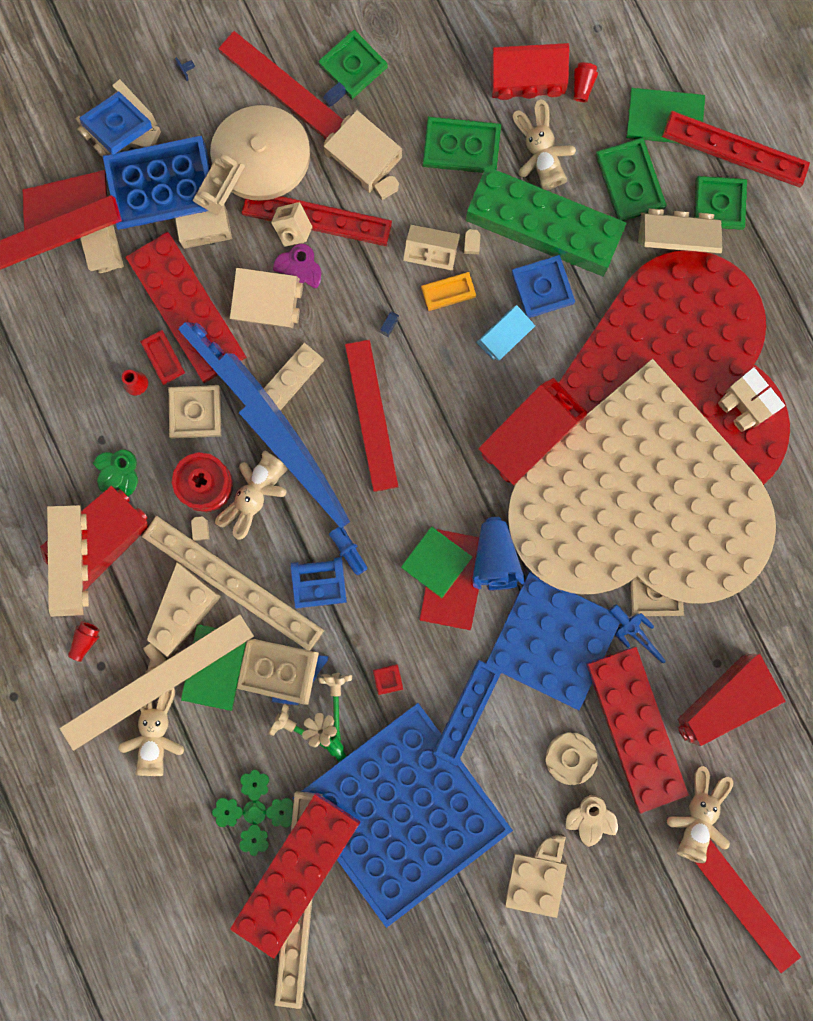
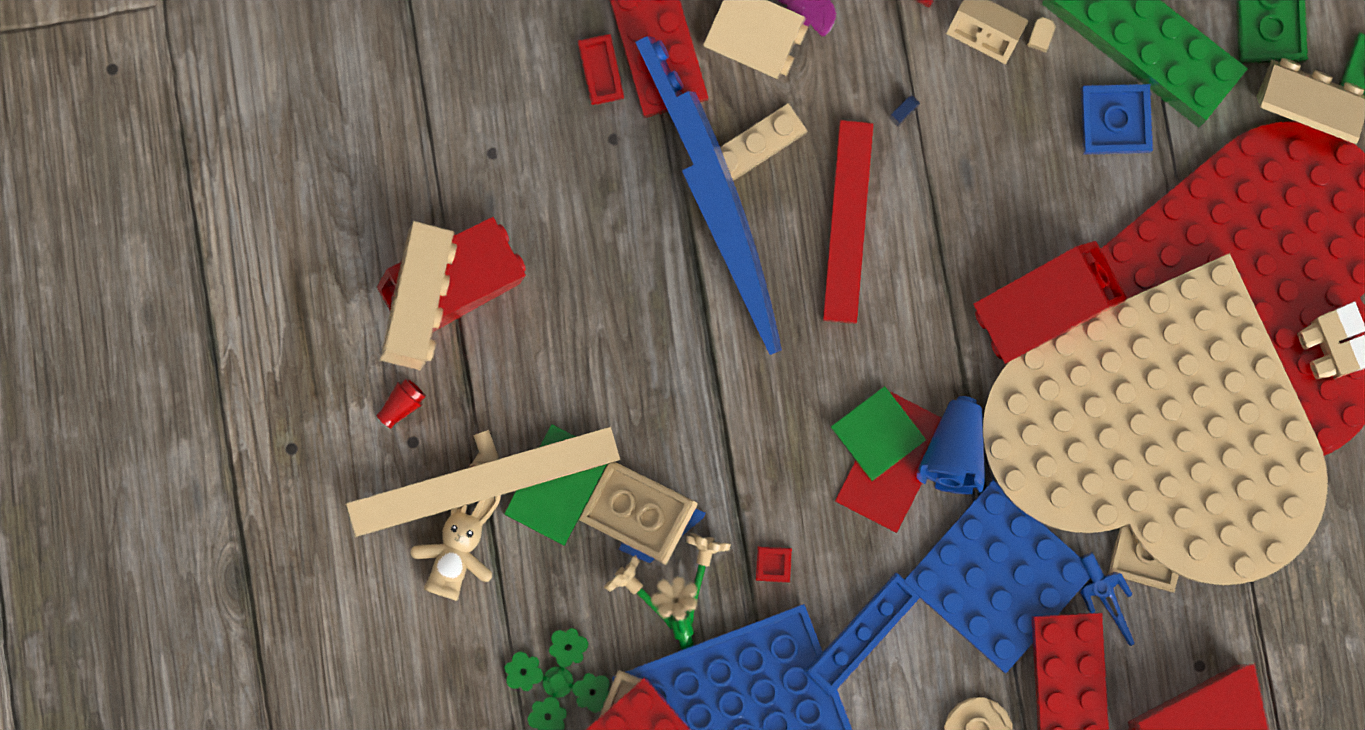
camera: 10 degrees right, 0 degrees up
green plate [93,449,138,497] -> none
red cone [122,370,148,396] -> none
tan tile [142,516,325,651] -> none
tan wedge [147,563,221,656] -> none
tan plate [168,385,222,439] -> none
red wheel [172,452,234,513] -> none
tan piece [191,516,209,541] -> none
tan animal [215,451,288,540] -> none
blue plate [291,557,347,609] -> none
blue axle [329,527,367,575] -> none
light orange tile [421,272,476,311] -> none
medium azure hinge [476,305,535,361] -> none

